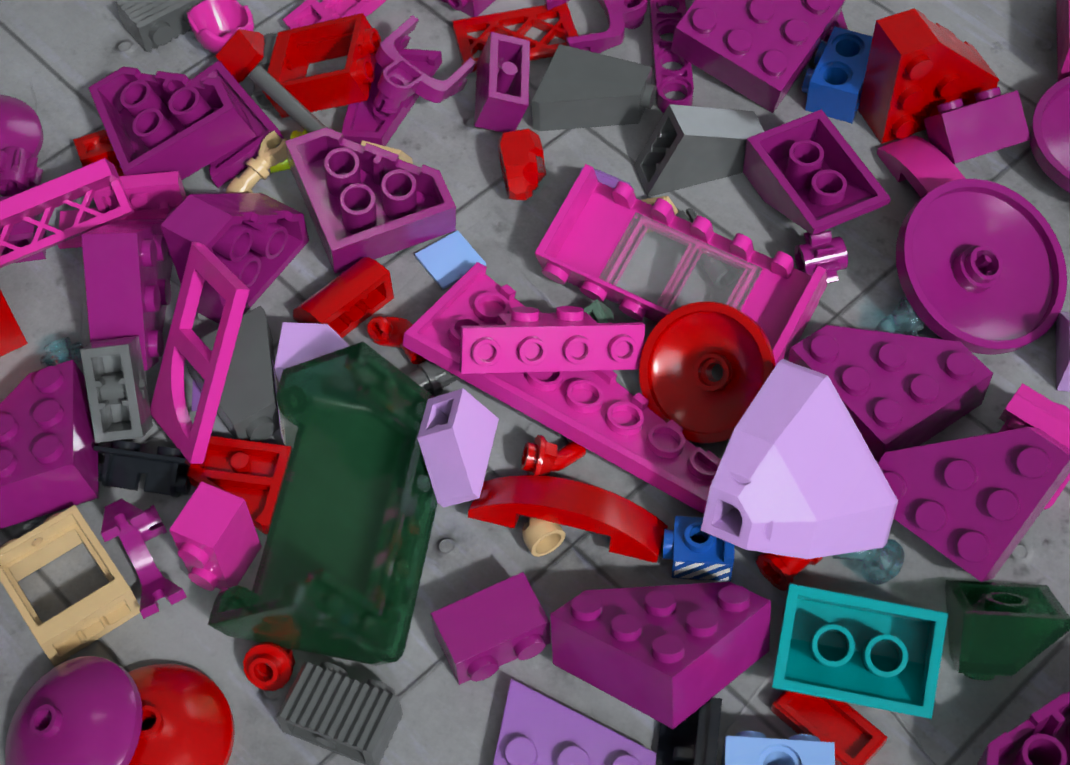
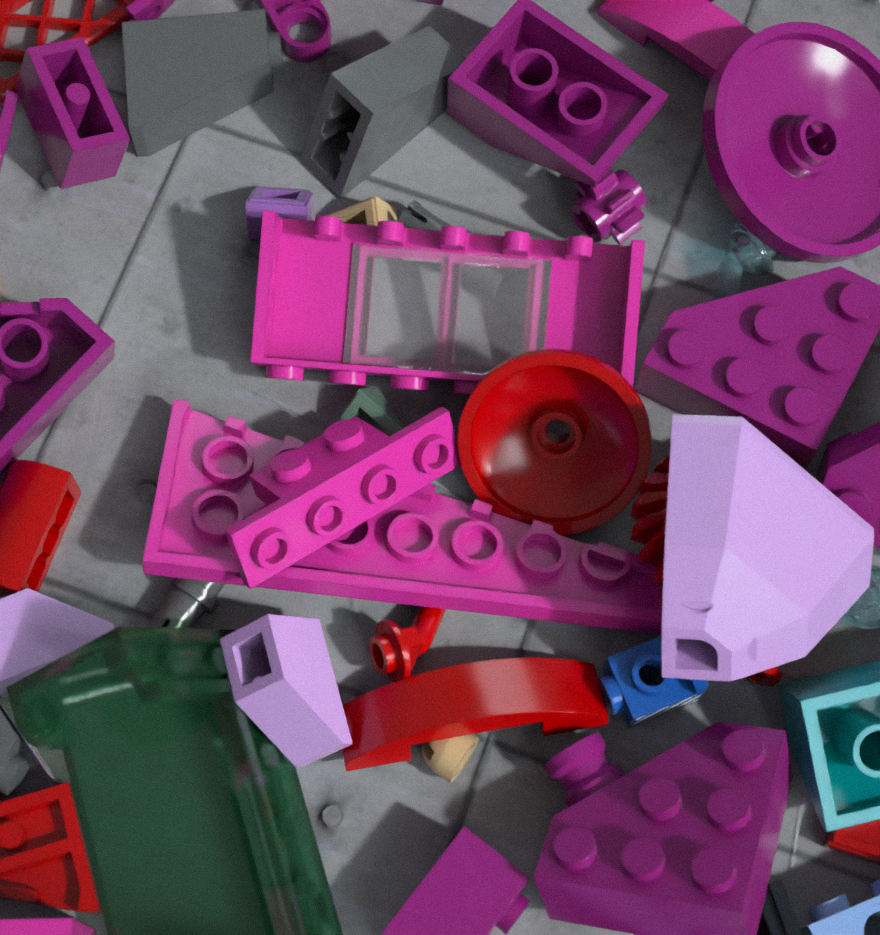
camera: 30 degrees left, 15 degrees up
red arm [367,316,427,364] -> none
light blue piece [415,230,486,290] -> none
red rock [498,129,546,200] -> none
none -> magenta wheel [543,732,625,808]

